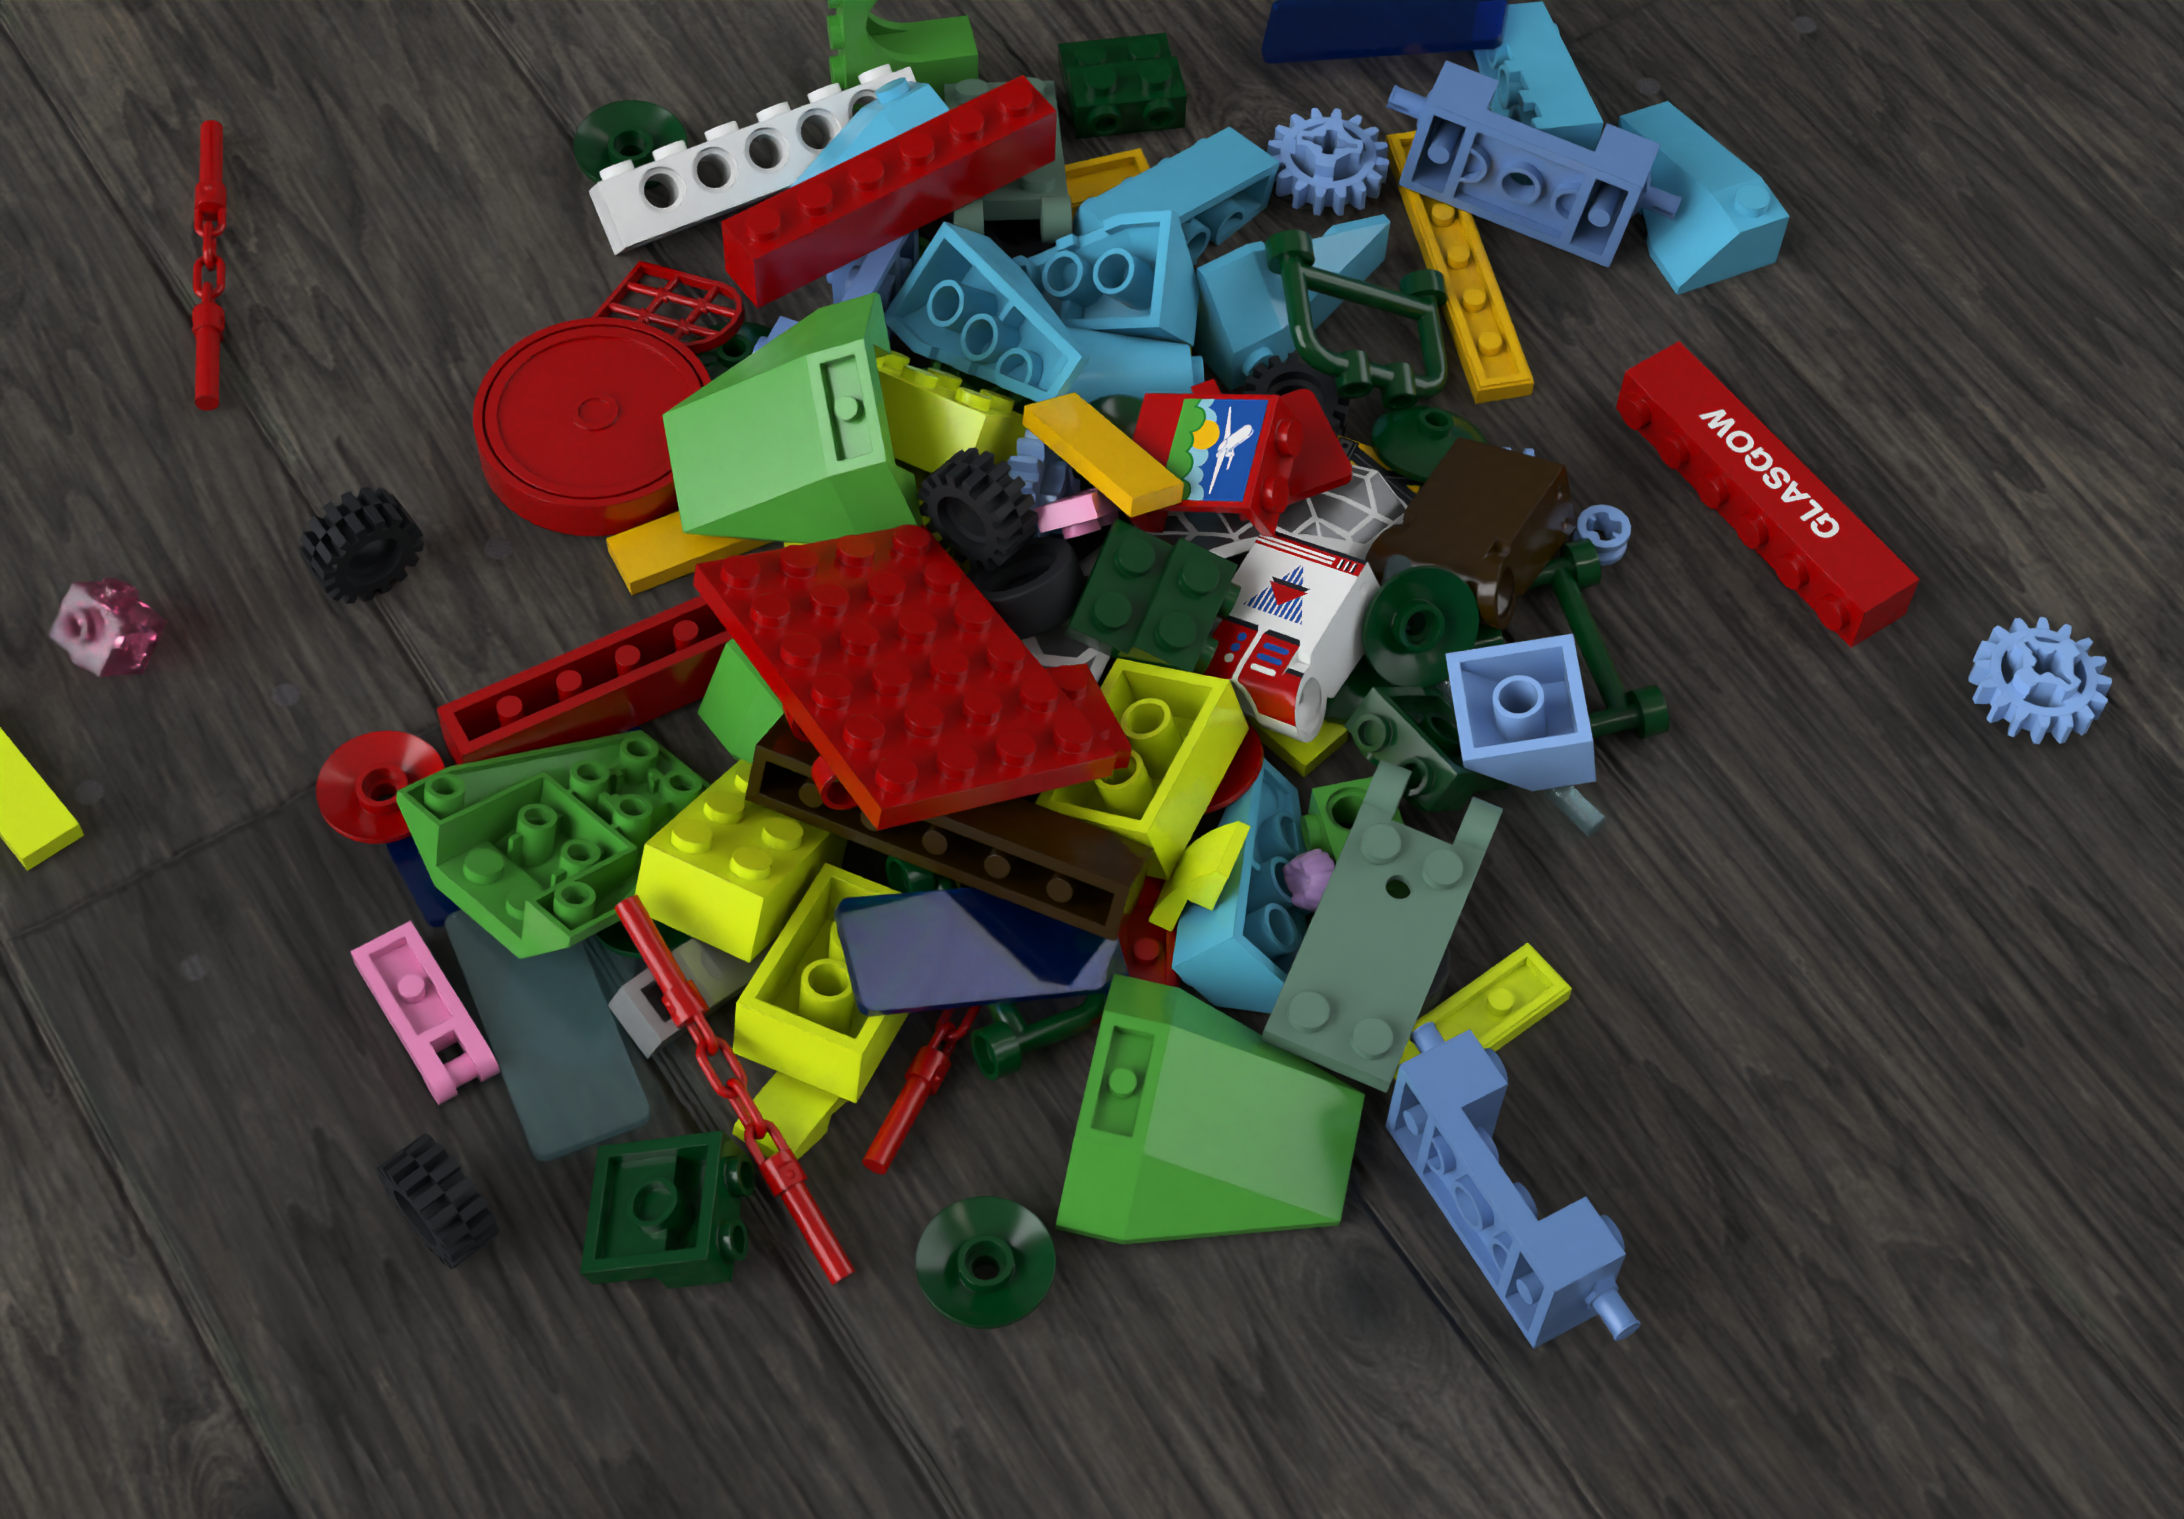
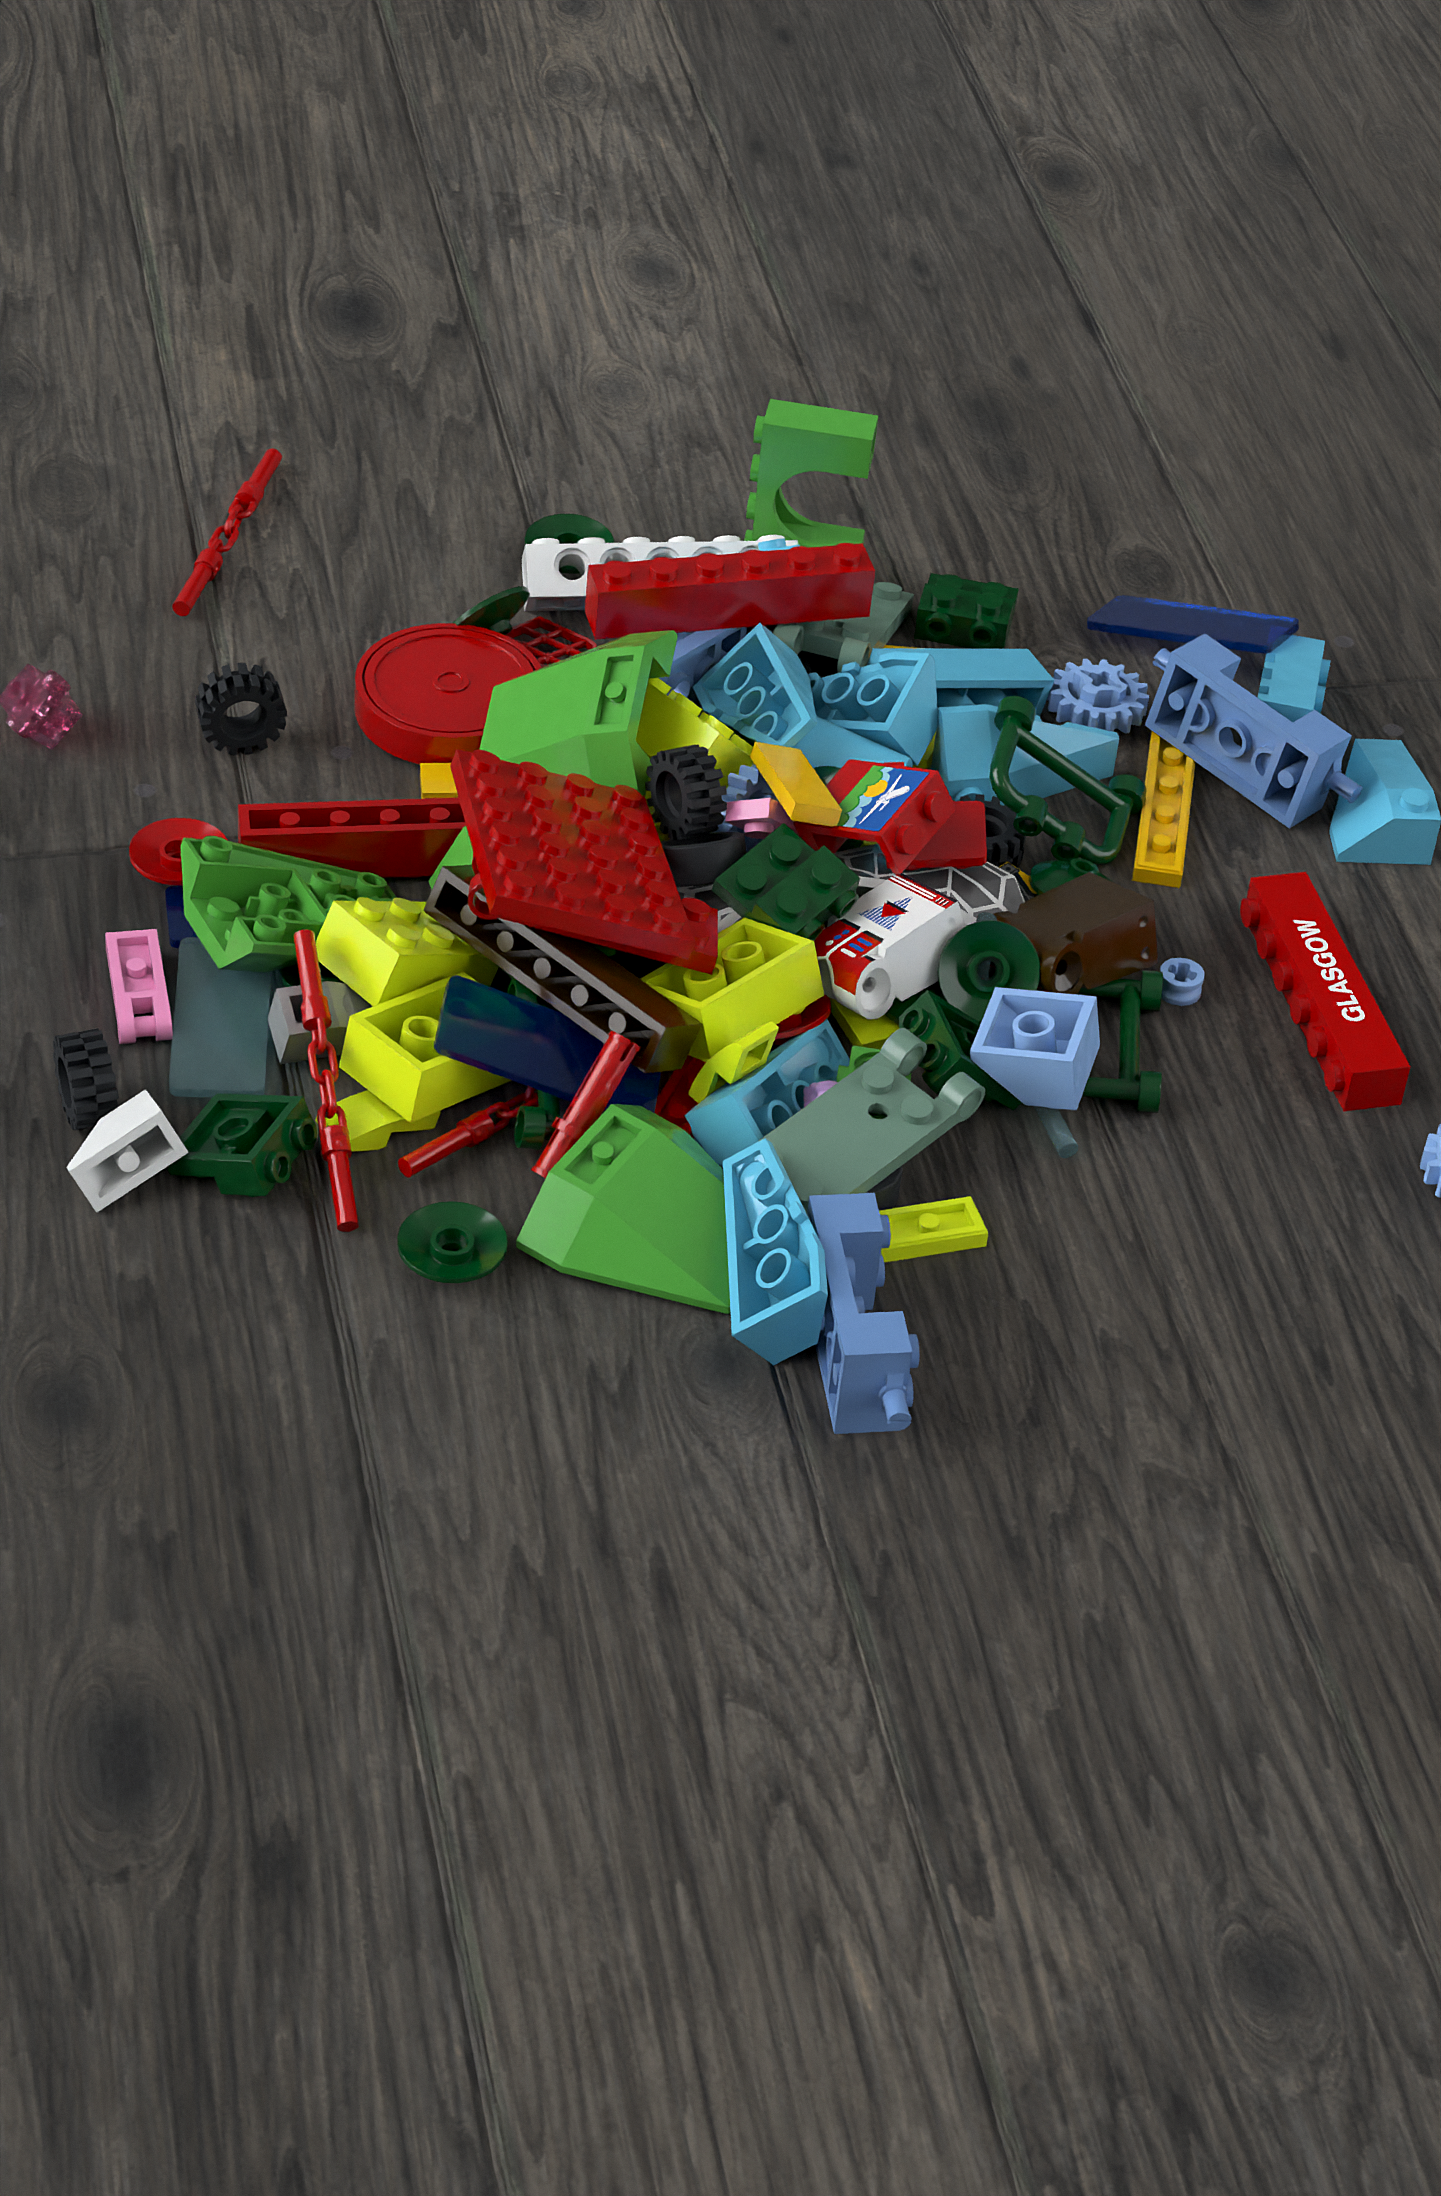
camera: 20 degrees right, 15 degrees down
none -> white slope [66,1089,189,1213]
none -> dark green dish [453,586,530,635]
none -> red pin [531,1031,641,1179]
none -> medium azure wedge [723,1138,828,1365]

